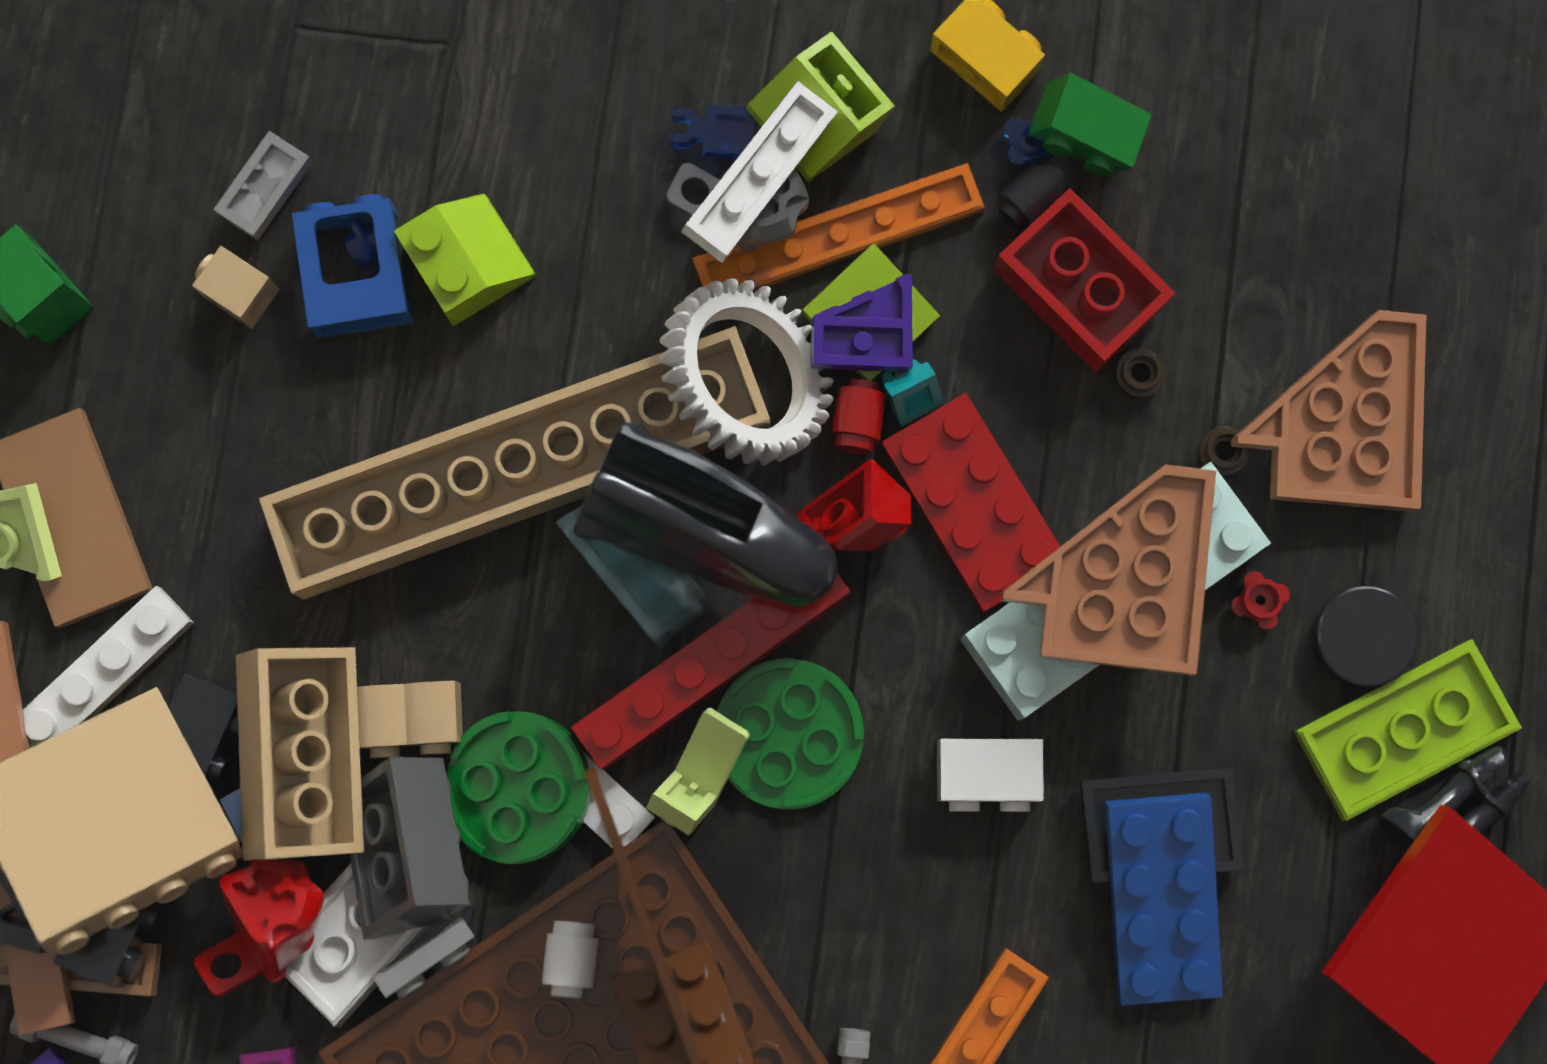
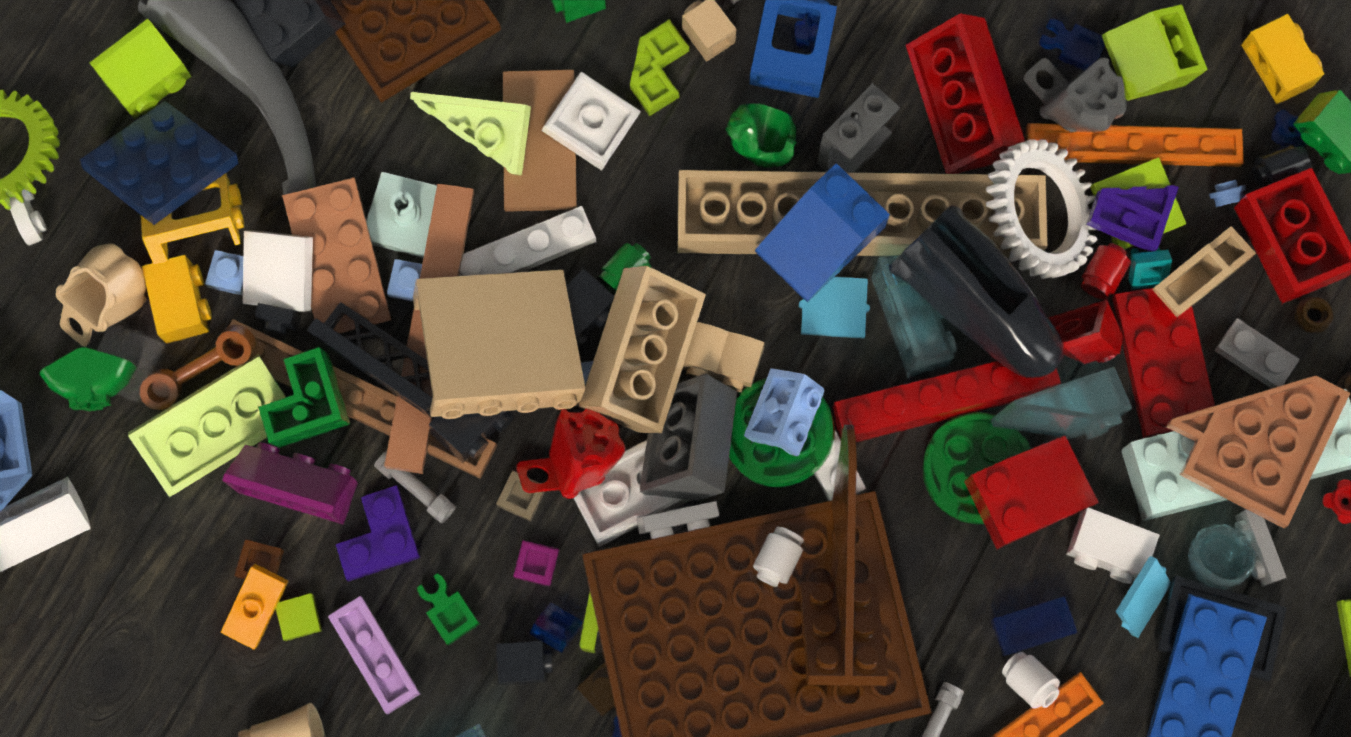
camera: 20 degrees right, 5 degrees down
lime slope [394,194,536,326] -> none
yellowish green bracket [646,708,749,835] -> none
white plate [681,81,837,263] -> none
none -> dark tan plate [496,471,546,522]
none -> white tile [542,72,641,171]
none -> green brick [598,243,651,295]
none -> lime tile [630,19,689,116]
none -> green hair [726,103,797,167]
none -> light blue bracket [744,368,824,456]
none -> blue slope [755,163,890,303]
none -> medium azure piece [799,277,870,339]
none -> dark grey window [817,83,900,173]
none -> red slope [906,13,1025,174]
none -> red slope [964,436,1099,549]
none -> clear light blue slope [991,367,1132,439]
none -> clear blue plate [991,596,1078,657]
none -> white brick [1002,652,1060,708]
none -> medium azure piece [1116,556,1171,638]
none -> tan slope [1152,226,1256,317]
none -> clear light blue hair [1188,524,1256,589]
none -> medium blue plate [1209,180,1247,207]
none -> light grey piece [1214,318,1300,389]
none -> light grey piece [1235,510,1287,587]

